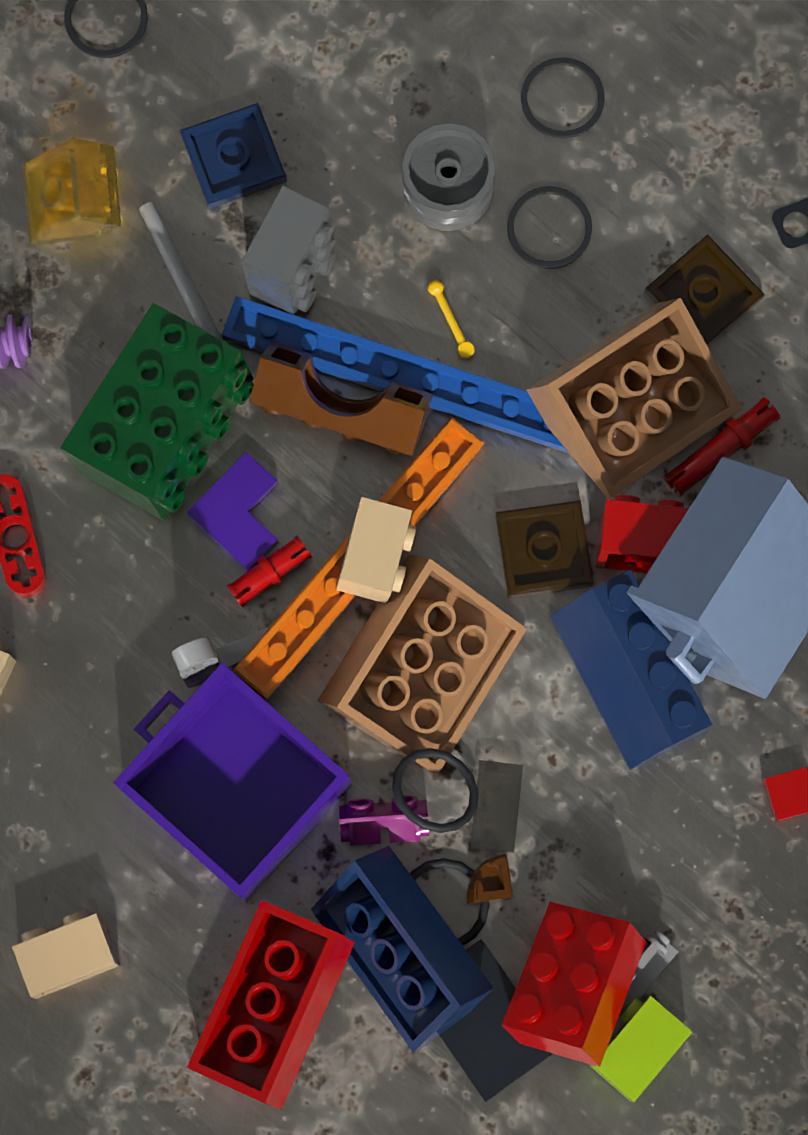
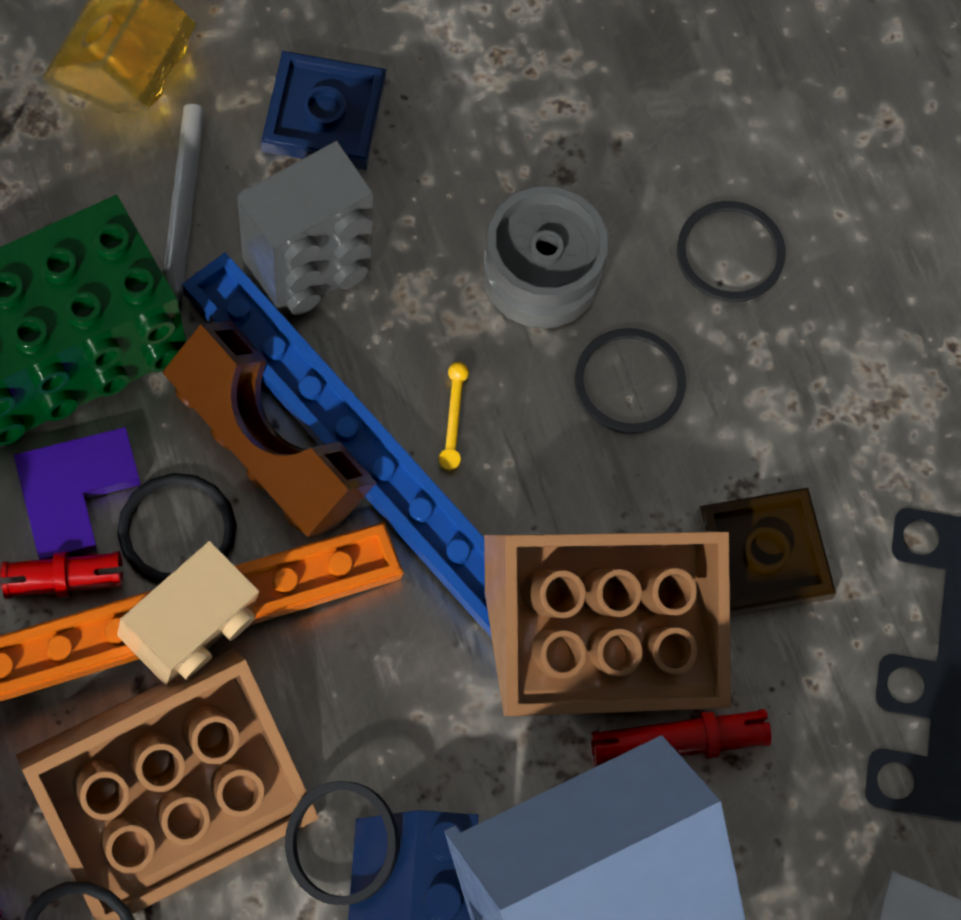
camera: 20 degrees right, 10 degrees down
dark brown tile [495,500,594,599] -> none
red brick [595,495,689,574] -> none
none -> black piece [117,473,237,584]
none -> black piece [285,781,399,905]

